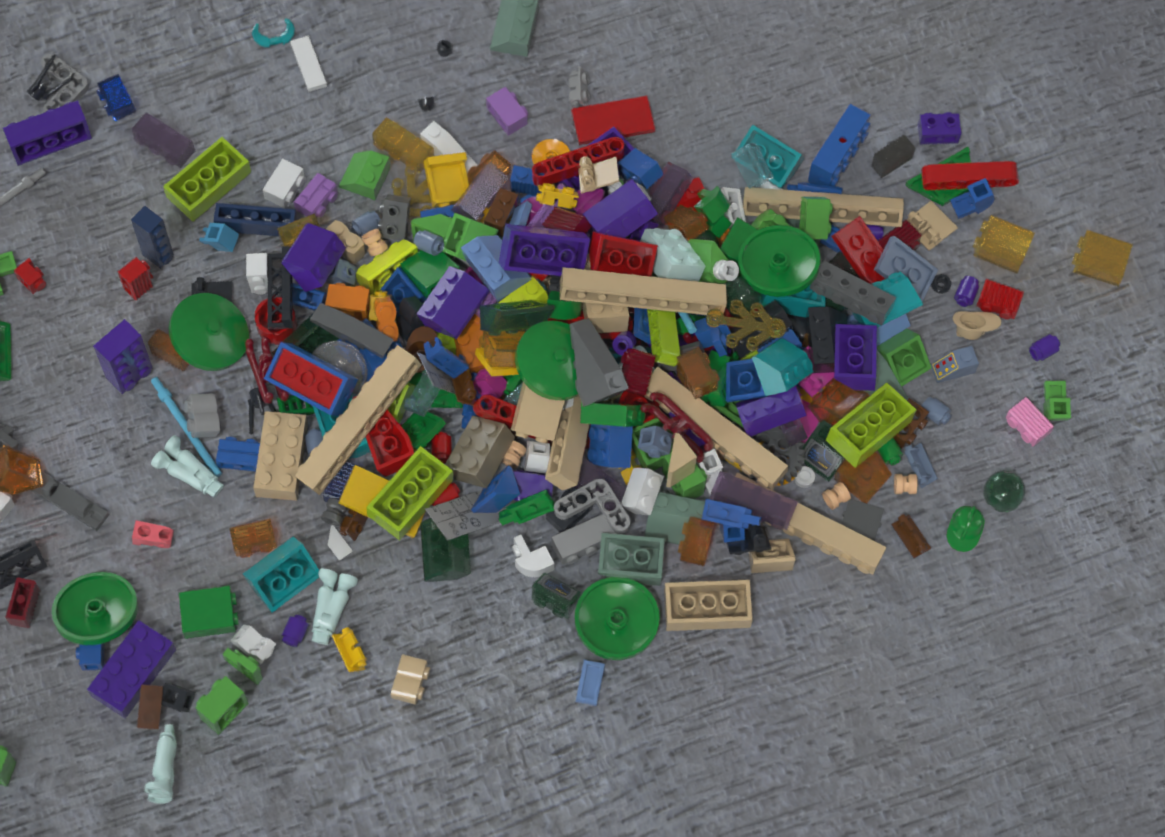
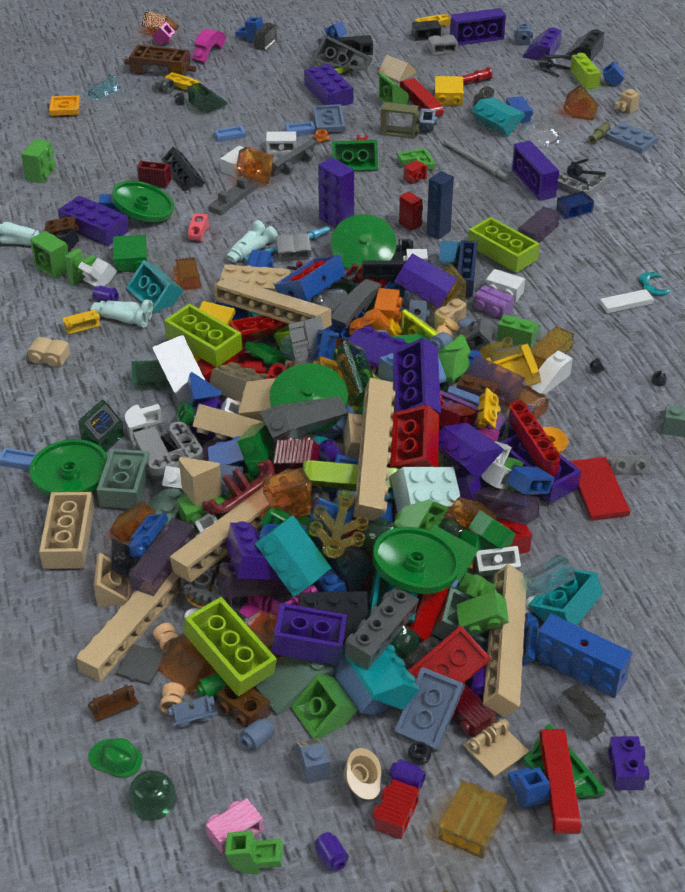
camera: 95 degrees right, 25 degrees down
medium lavender brick [486,87,528,136] -> none
tan hinge [579,156,620,194] -> none
white wheel [713,260,739,281] -> none

